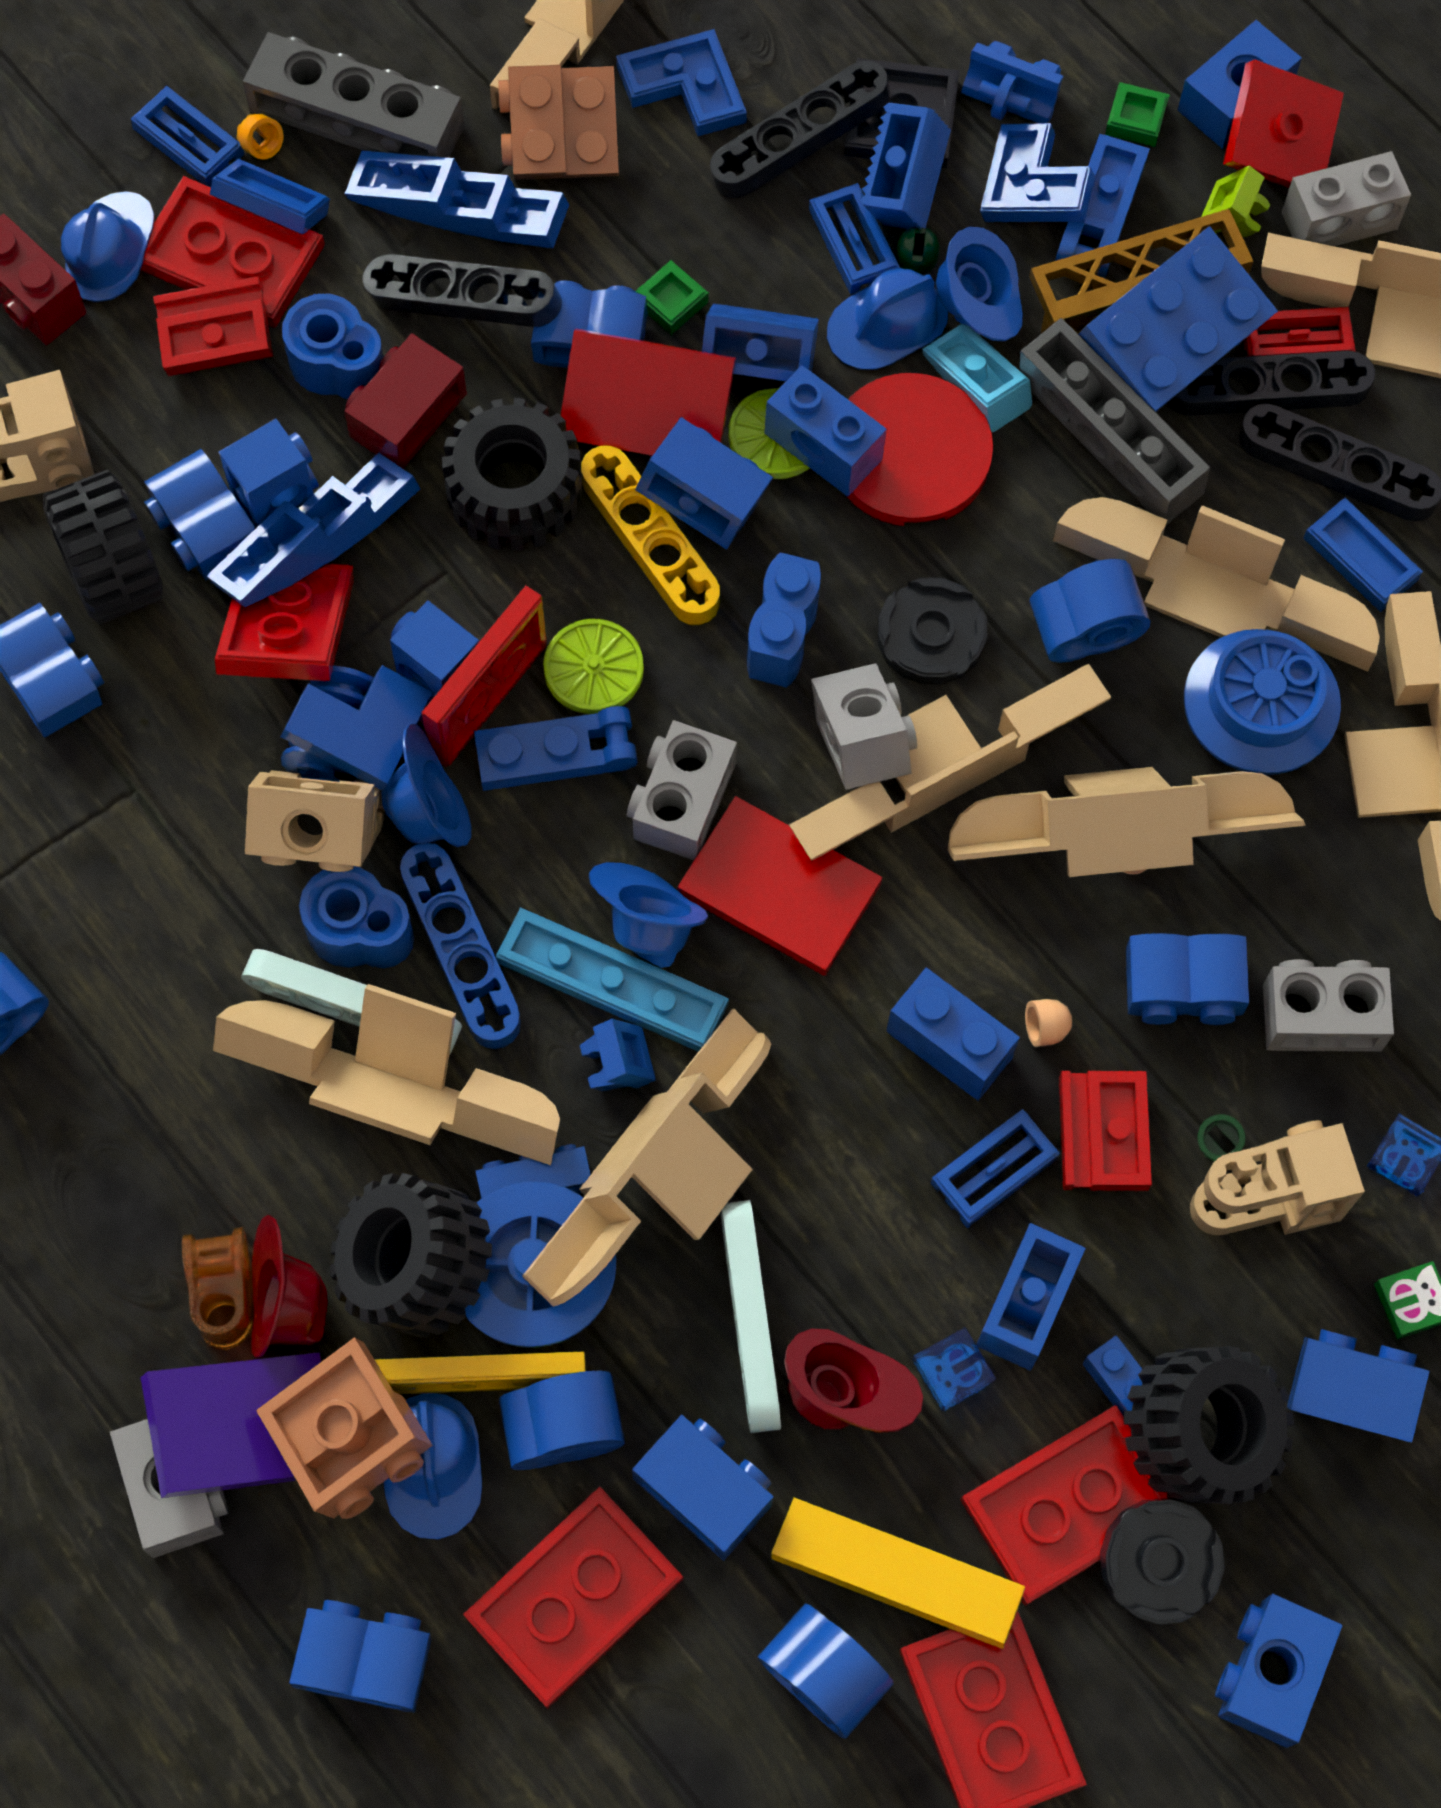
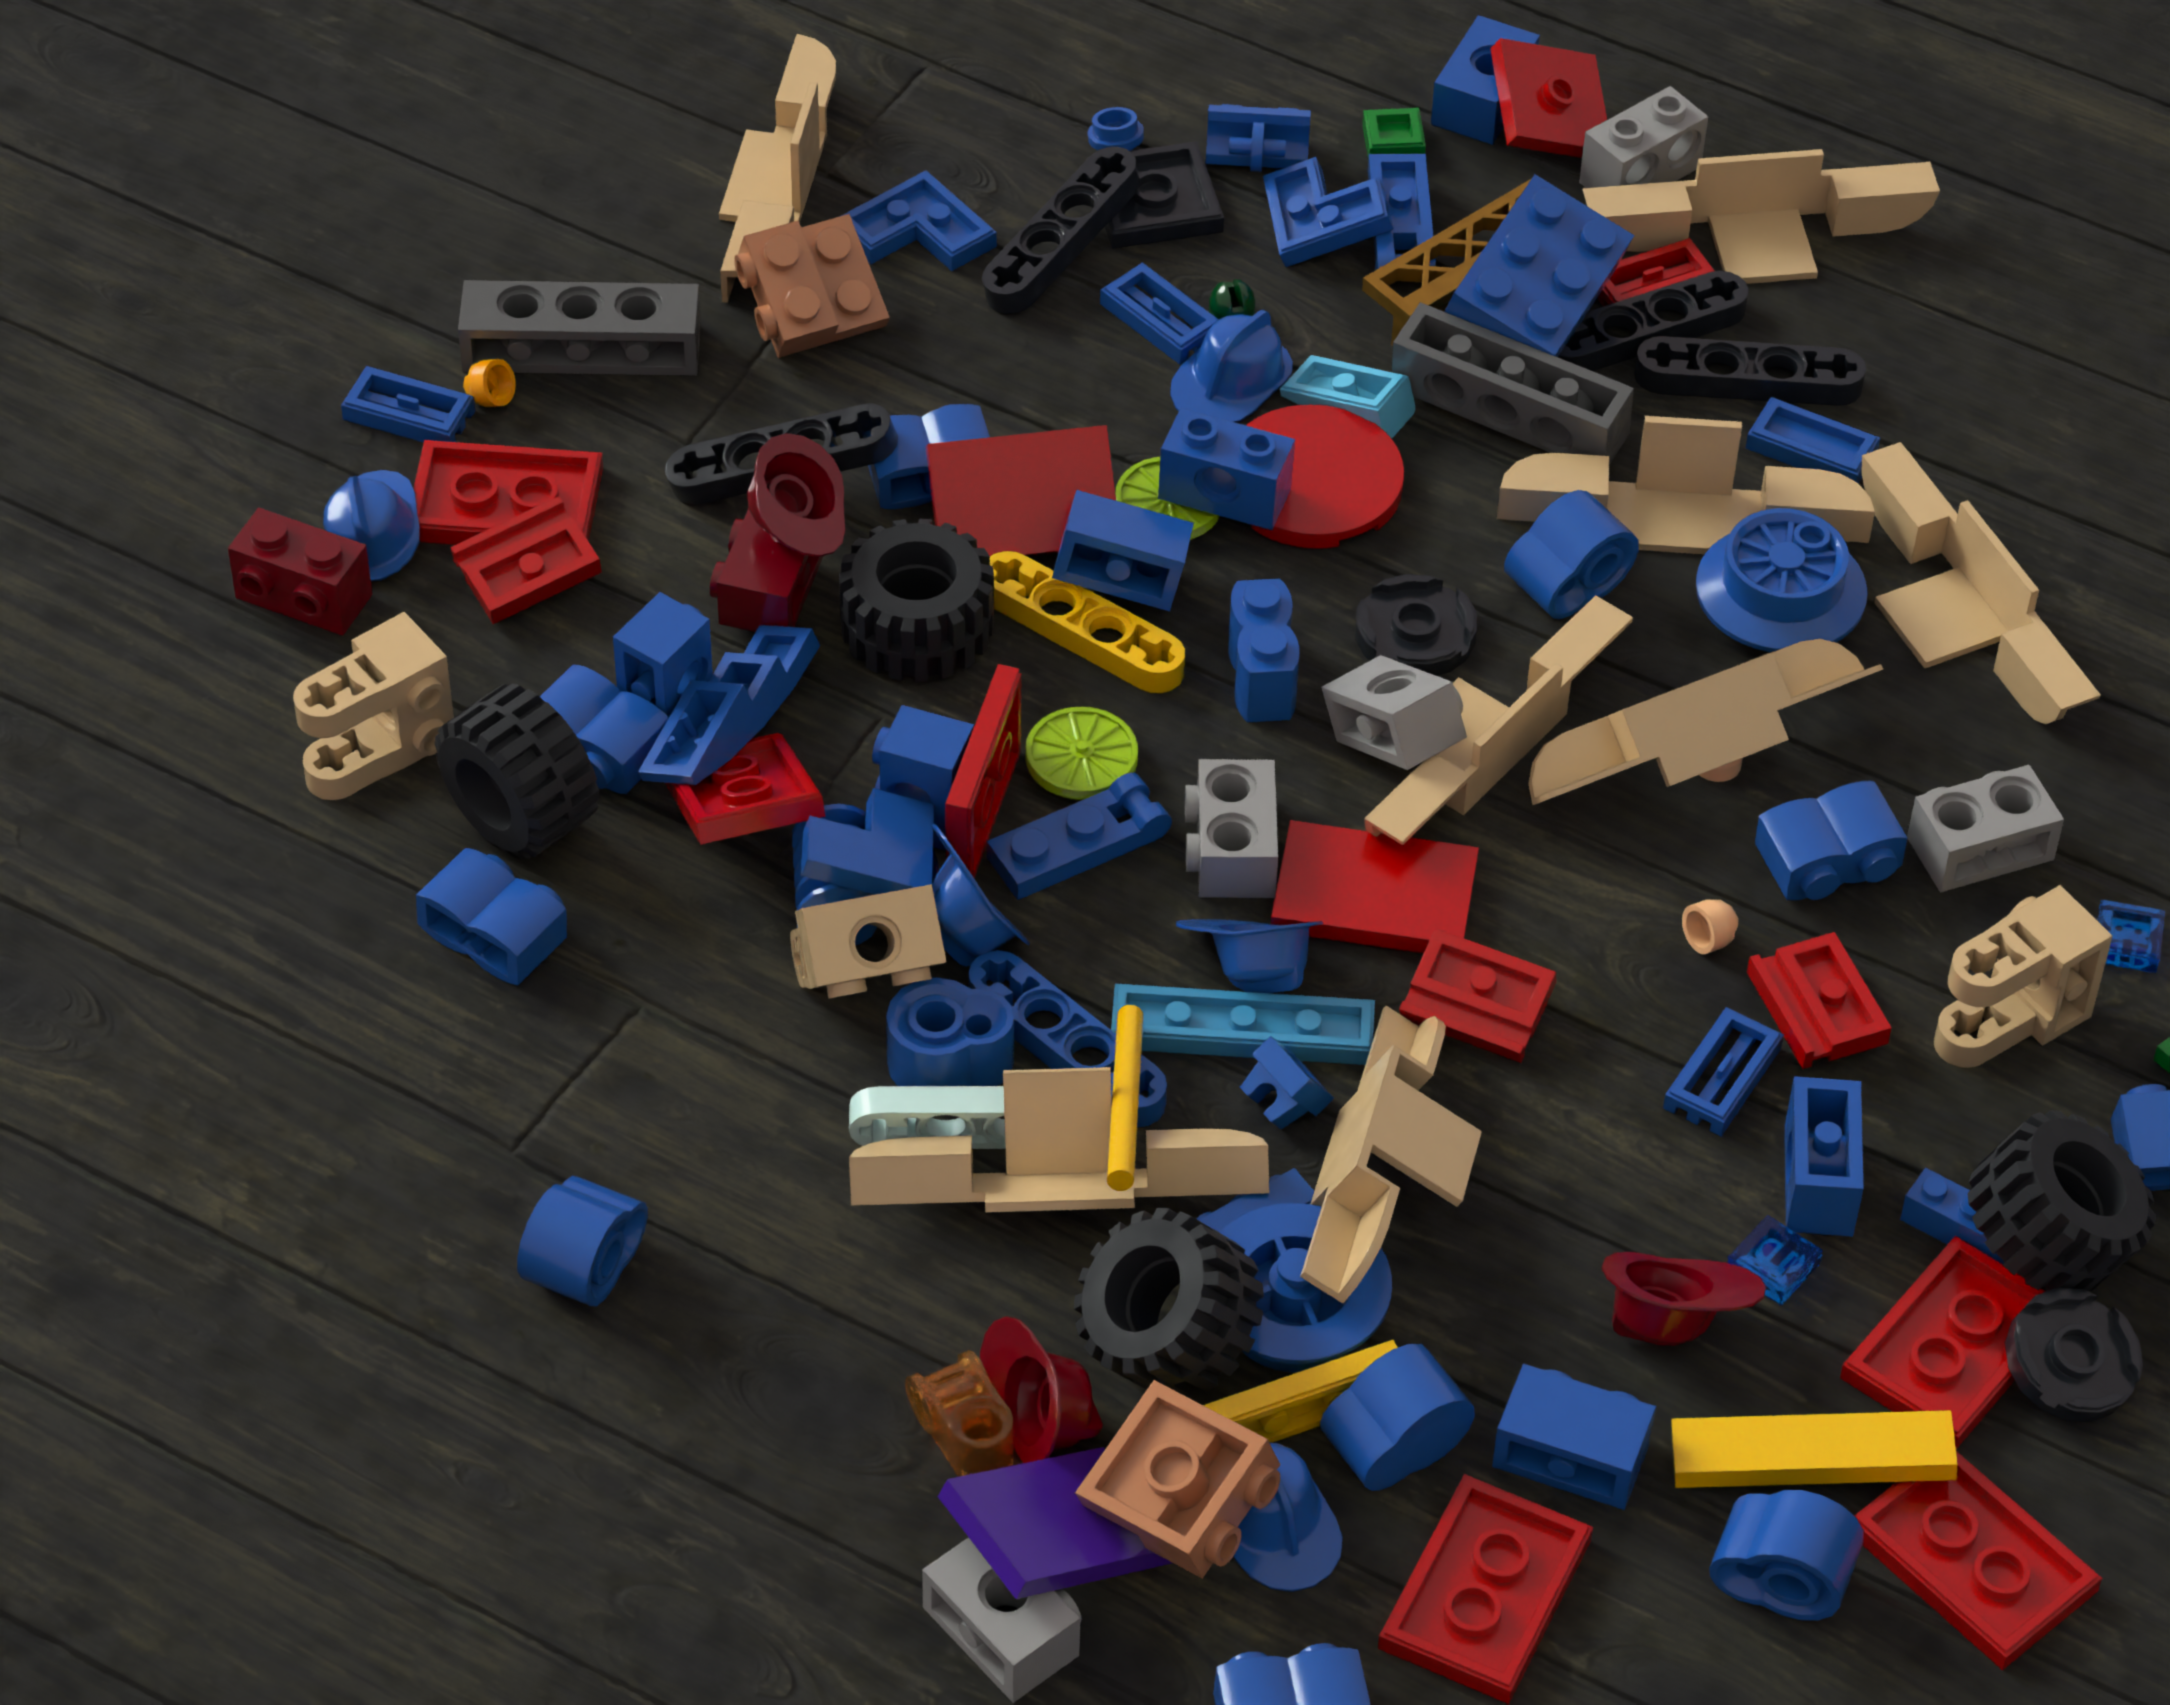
camera: 20 degrees left, 20 degrees down
blue tile [210,159,330,234] -> none
blue piece [282,294,384,399] -> none
blue slope [345,151,569,248] -> none
green tile [636,260,709,335] -> none
blue brick [702,303,819,381] -> none
light aqua beam [721,1200,781,1433] -> none
blue brick [859,103,951,229] -> none
blue brick [886,967,1020,1101] -> none
blue piece [936,227,1023,341] -> none
dark green hinge [1197,1114,1245,1162] -> none
lime tile [1201,165,1270,237] -> none
none -> dark red piece [747,433,845,557]
none -> blue plate [1087,107,1144,151]
none -> yellow bar [1107,1005,1144,1191]
none -> red plate [1399,928,1557,1063]

